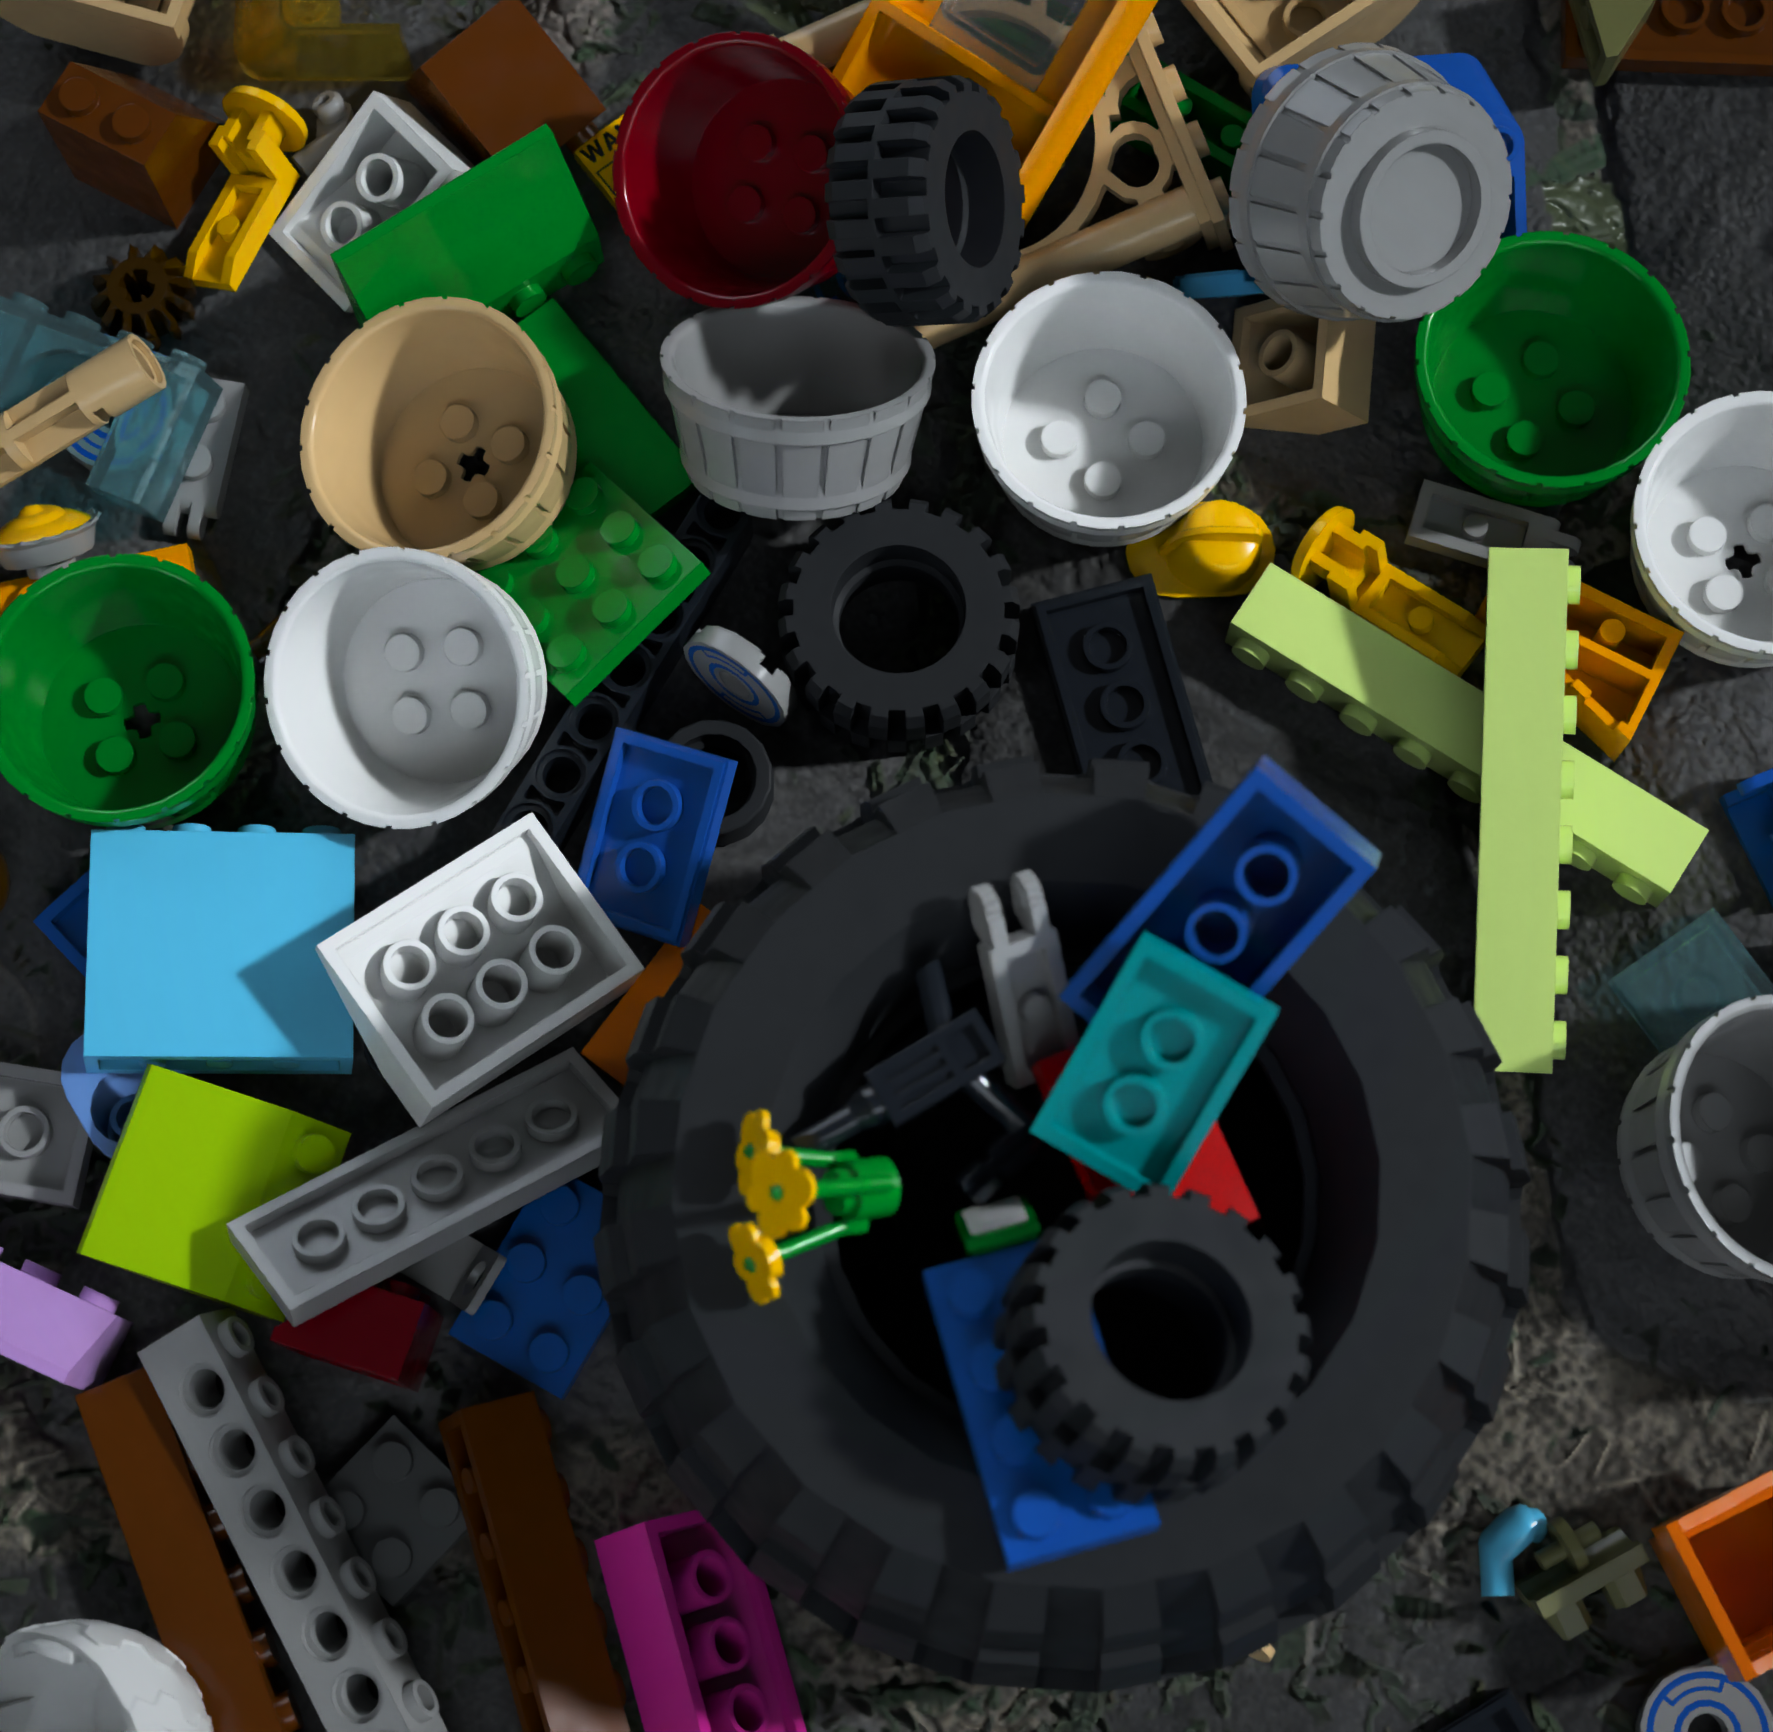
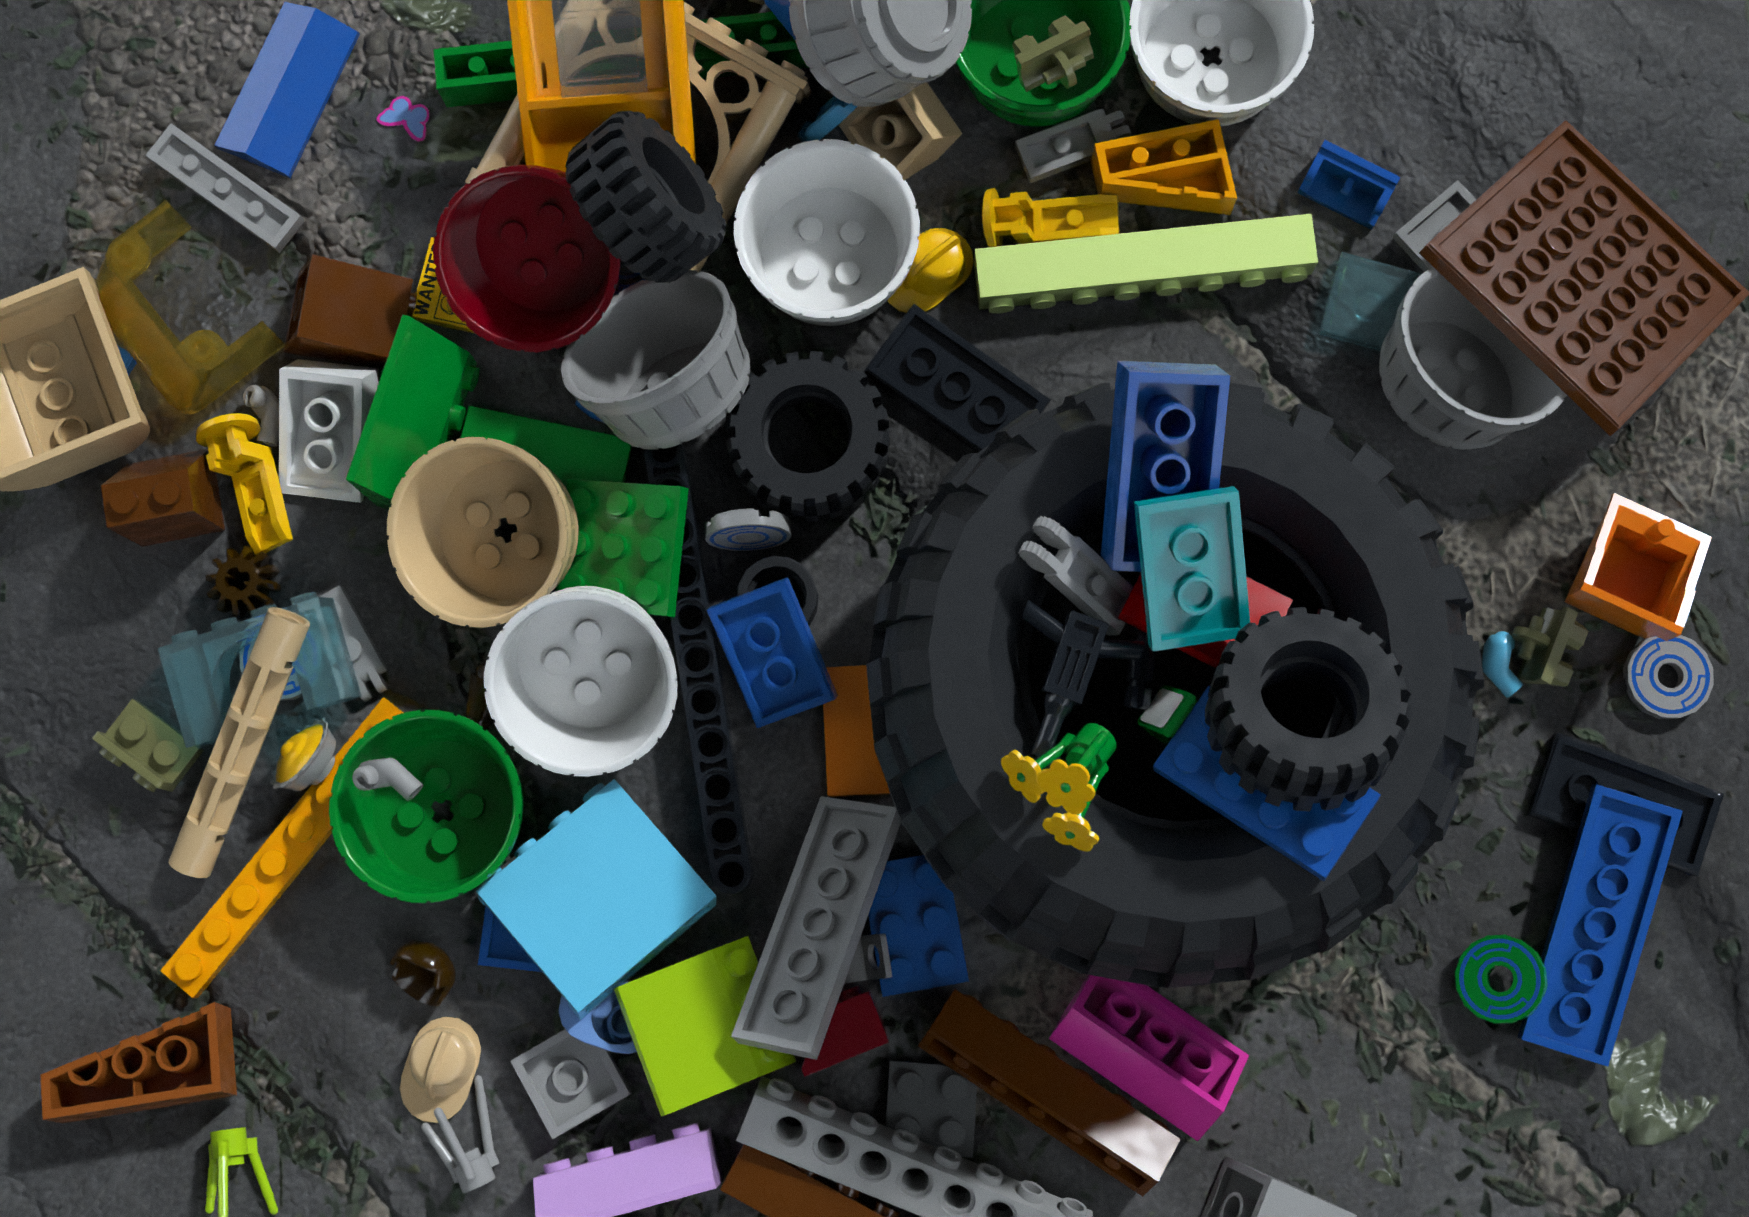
camera: 35 degrees left, 5 degrees up
white slope [315,812,645,1128] -> none
yellowish green brick [1473,547,1581,1074] -> none
none -> light grey arm [352,758,423,801]
none -> olive hips [1012,16,1094,92]

